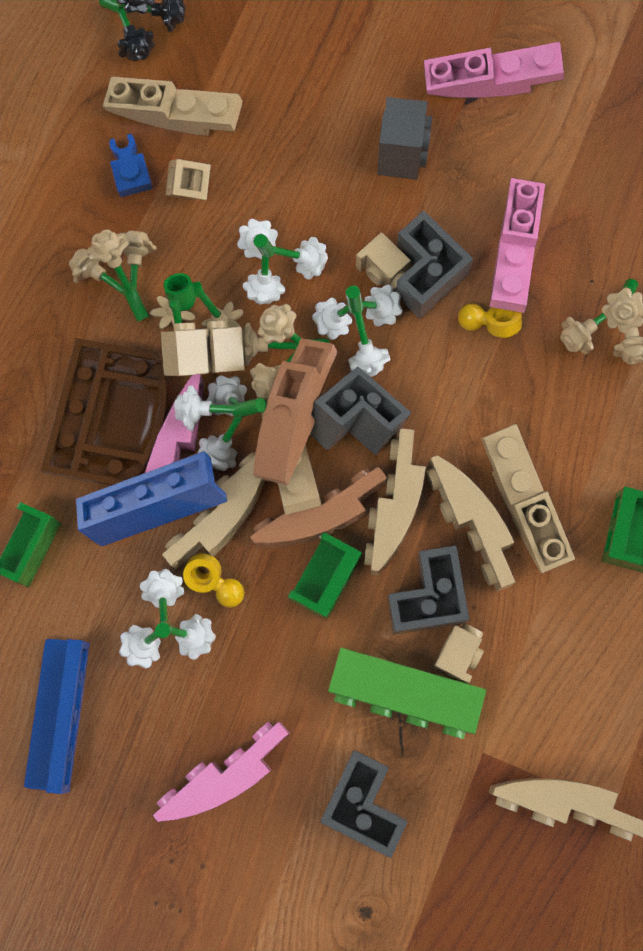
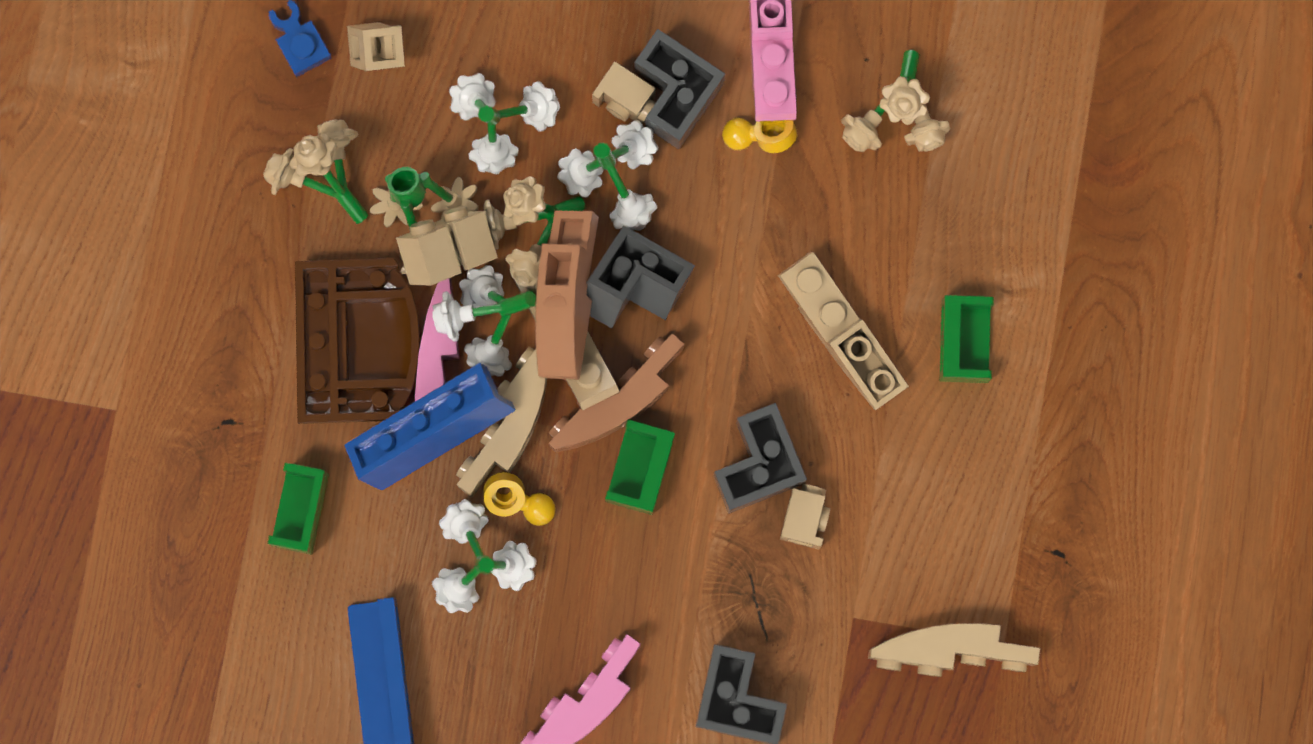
camera: 20 degrees left, 5 degrees up
bright green brick [328,648,486,739] -> none
tan slope [364,428,426,576] -> none
tan slope [426,455,515,592] -> none

